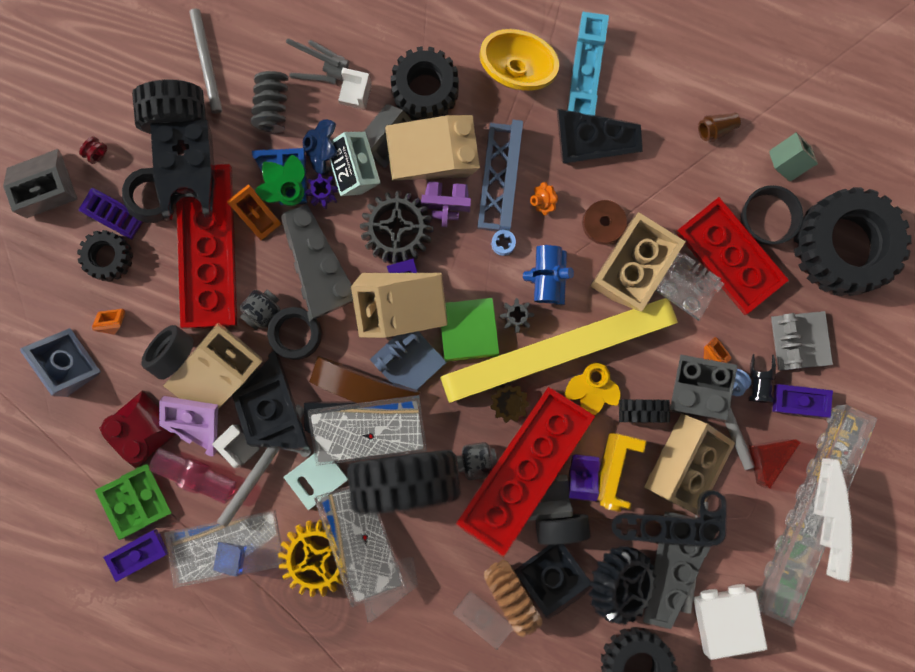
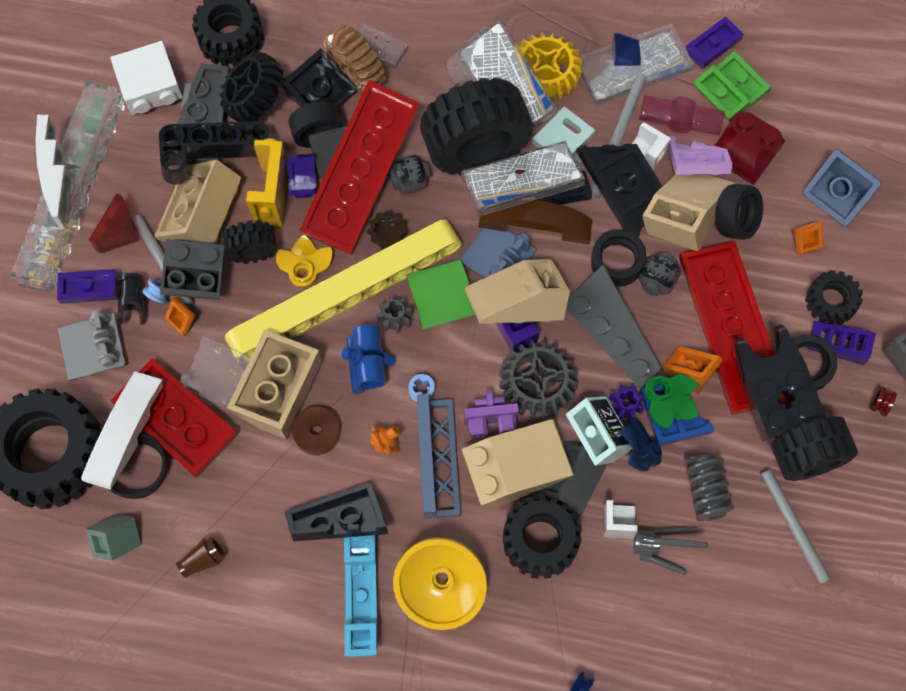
camera: 175 degrees right, 15 degrees down
none -> white slope [81,372,163,490]

